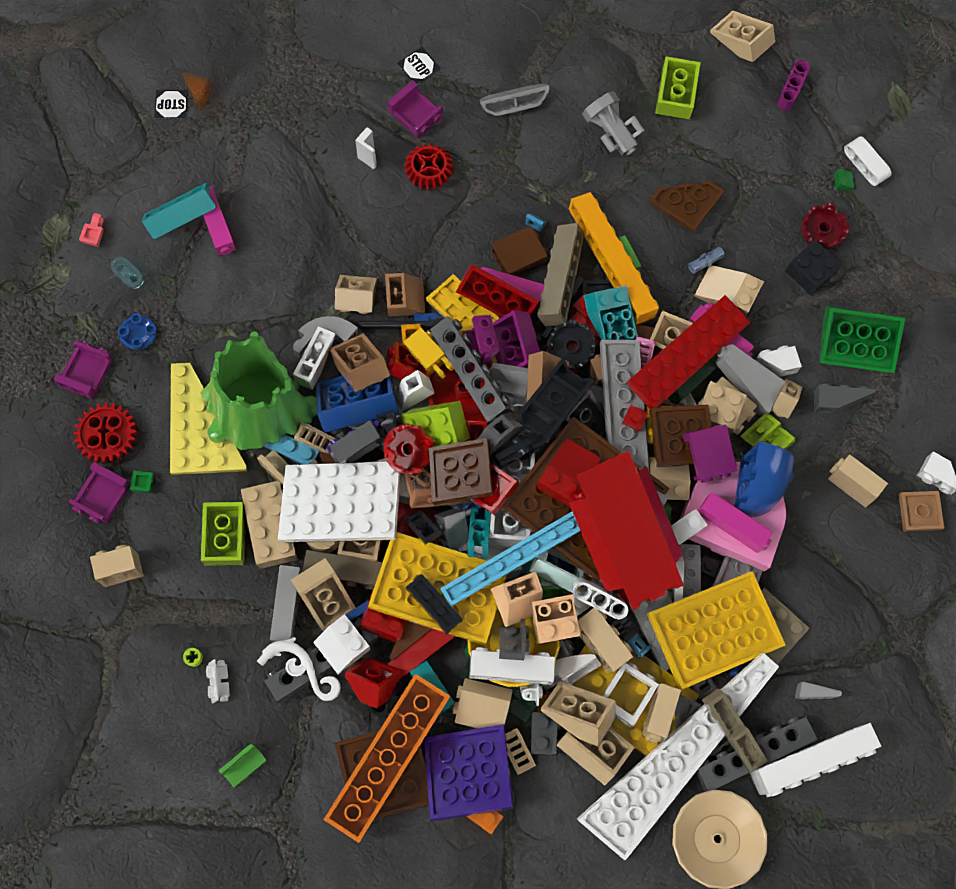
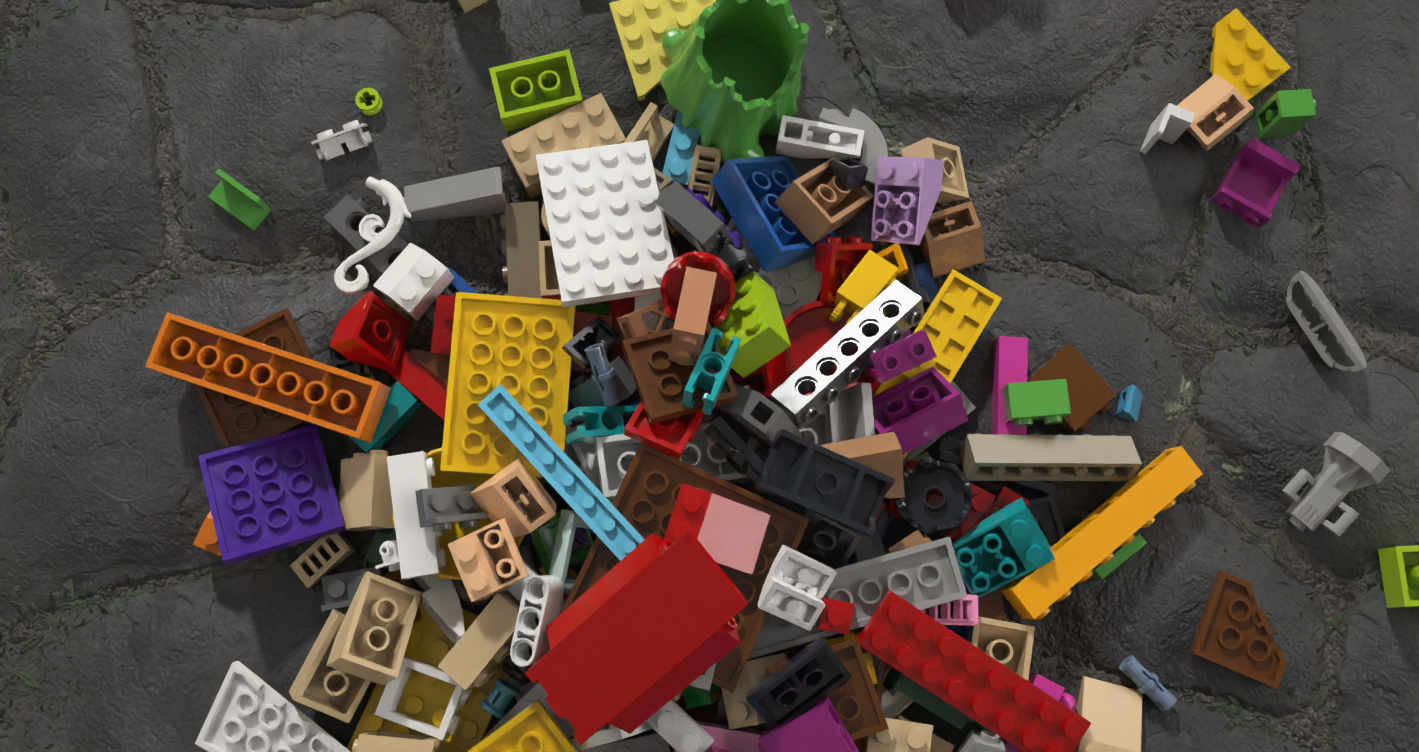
camera: 80 degrees right, 5 degrees up
tan brick [291,558,355,631] -> none
white slope [396,370,435,411] -> none
sticker [397,47,441,84] -> none
red gear [405,142,453,191] -> none
black plate [406,574,463,635] -> none
red slope [456,264,539,317] -> none
none -> sand blue pin [584,343,622,406]
none -> nougat brick [668,267,717,366]
none -> teal piece [682,328,741,415]
none -> black slope [746,636,852,729]
none -> white slope [757,545,837,631]
none -> black slope [829,157,868,189]
none -> lavender slope [870,156,944,245]
none -> bright green brick [1001,379,1071,427]
none -> light nougat slope [1177,74,1254,152]
none -> yellow plate [1210,8,1291,101]
none -> bright green brick [1255,89,1316,139]

